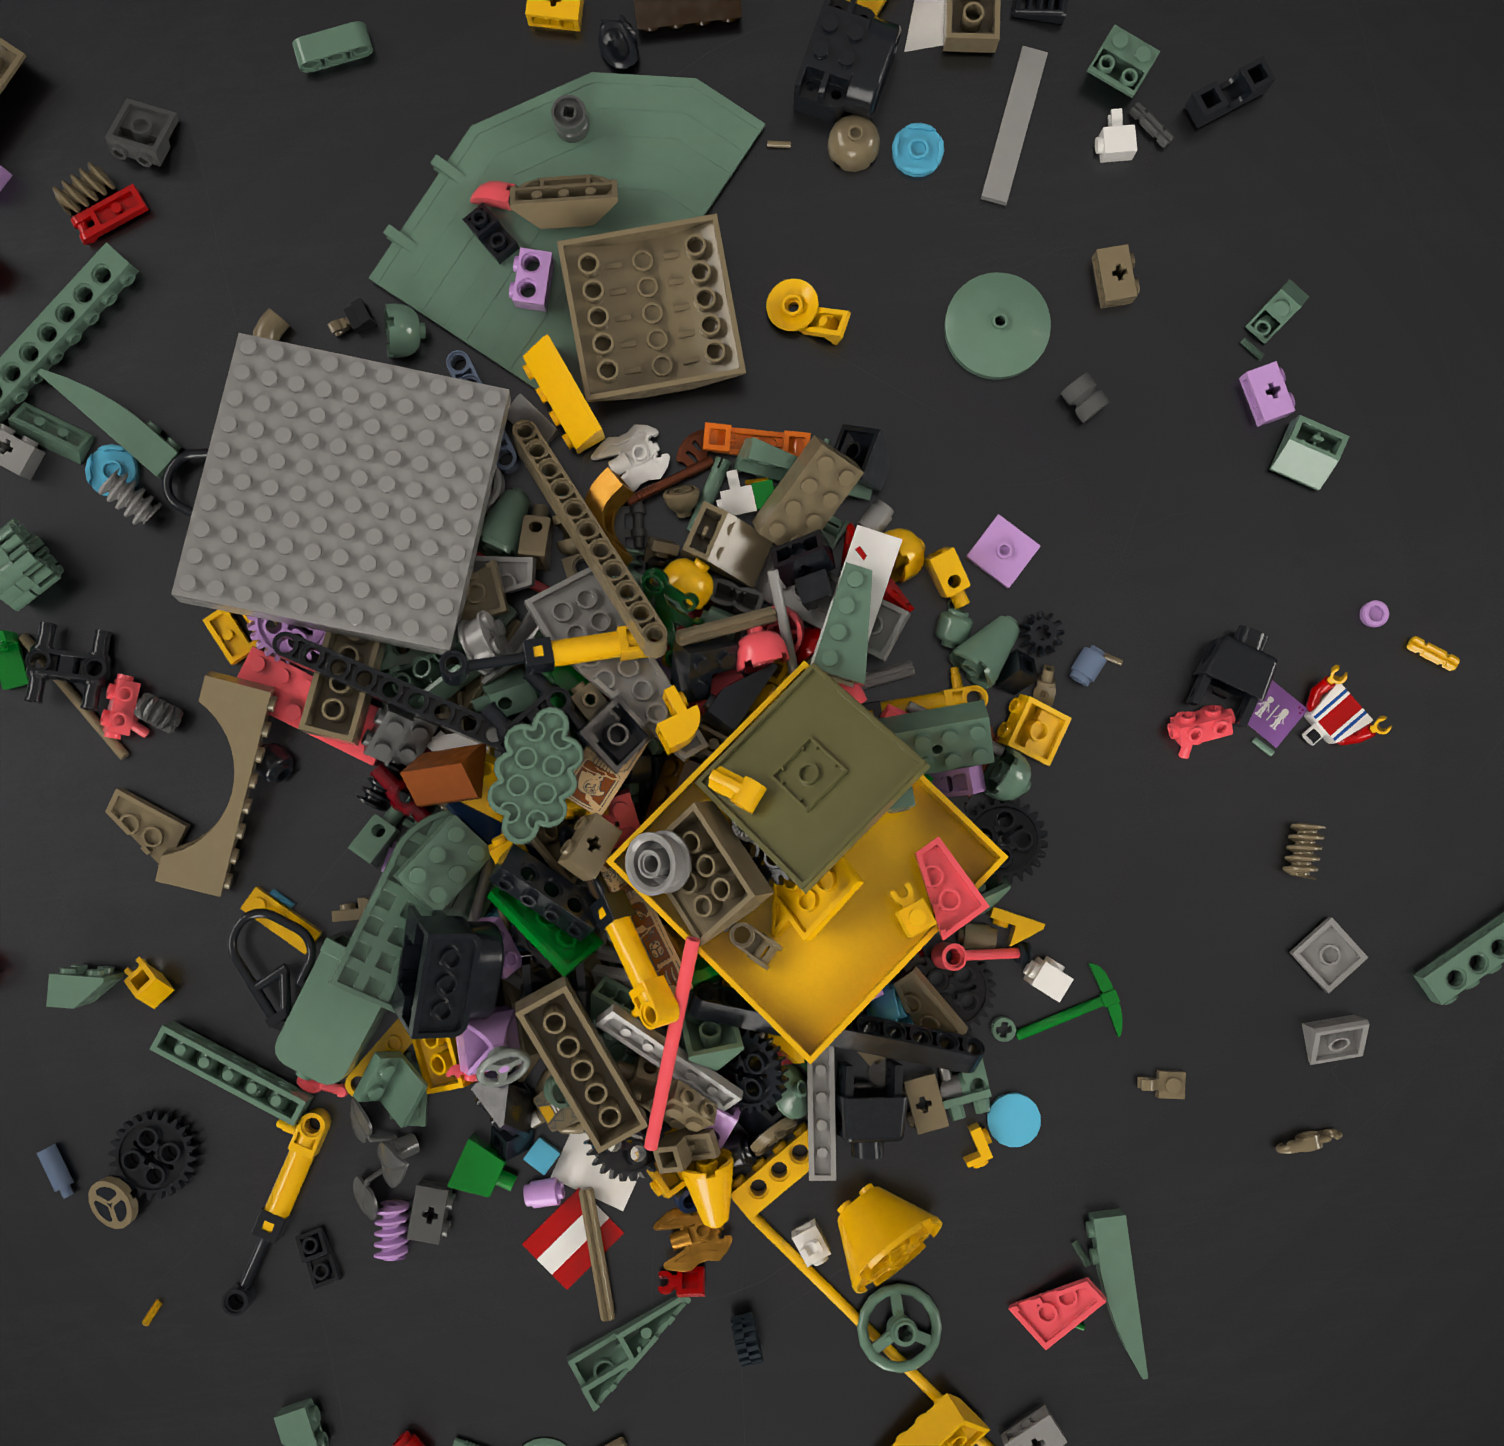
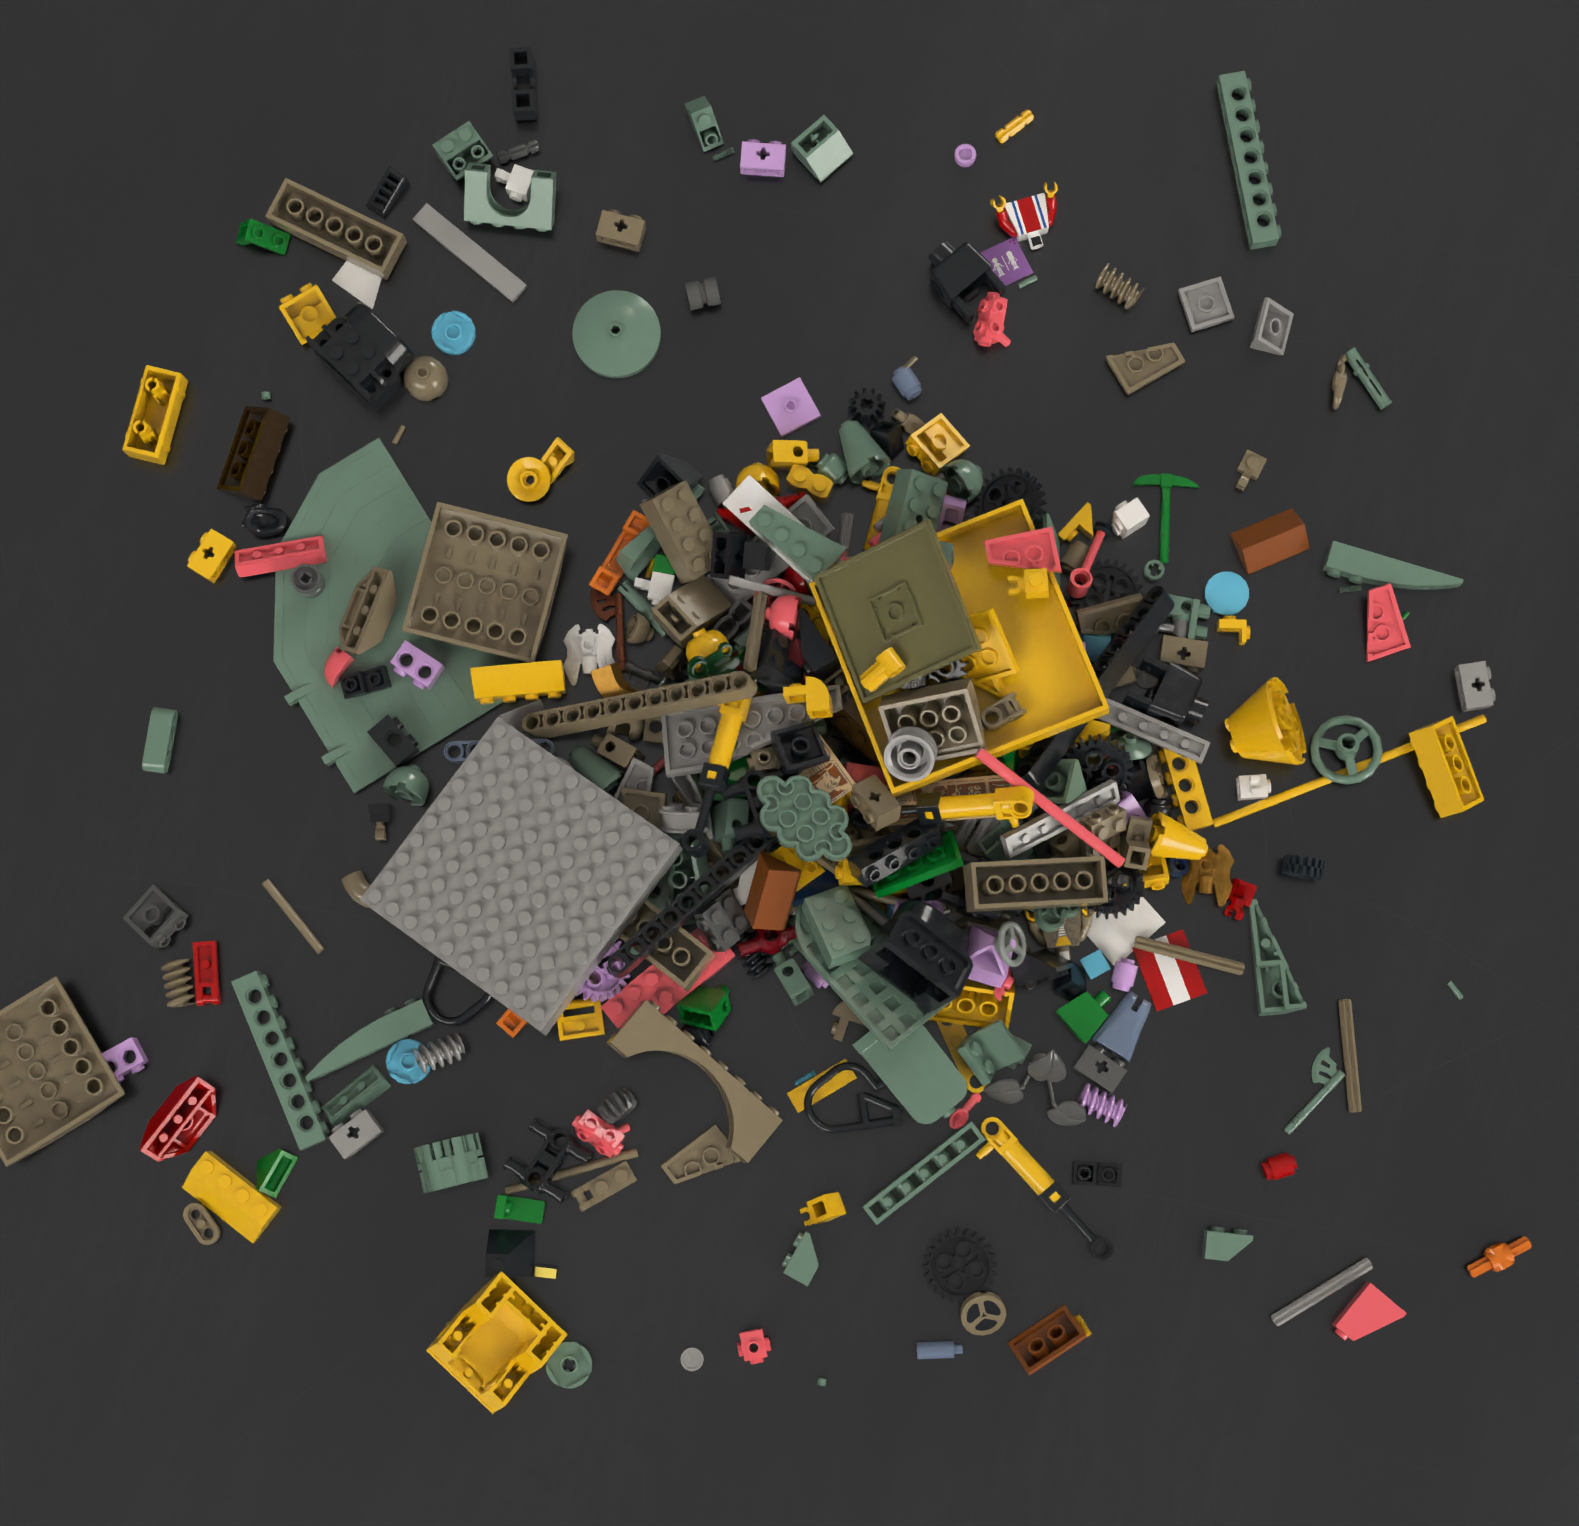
camera: 65 degrees left, 5 degrees down
none -> coral slope [234,535,327,577]
none -> dark tan bar [262,879,325,954]
none -> black brick [367,715,420,767]
none -> arch [464,163,557,232]
none -> dark tan plate [570,1160,638,1212]
none -> green torso [676,984,731,1031]
none -> yellow brick [786,464,833,503]
none -> dark orange slope [1008,1304,1087,1376]
none -> sand blue piece [1090,991,1152,1062]
none -> dark tan wing [1105,342,1185,396]
none -> dark orange slope [1230,508,1310,575]
none -> sand green pin [1345,347,1392,410]

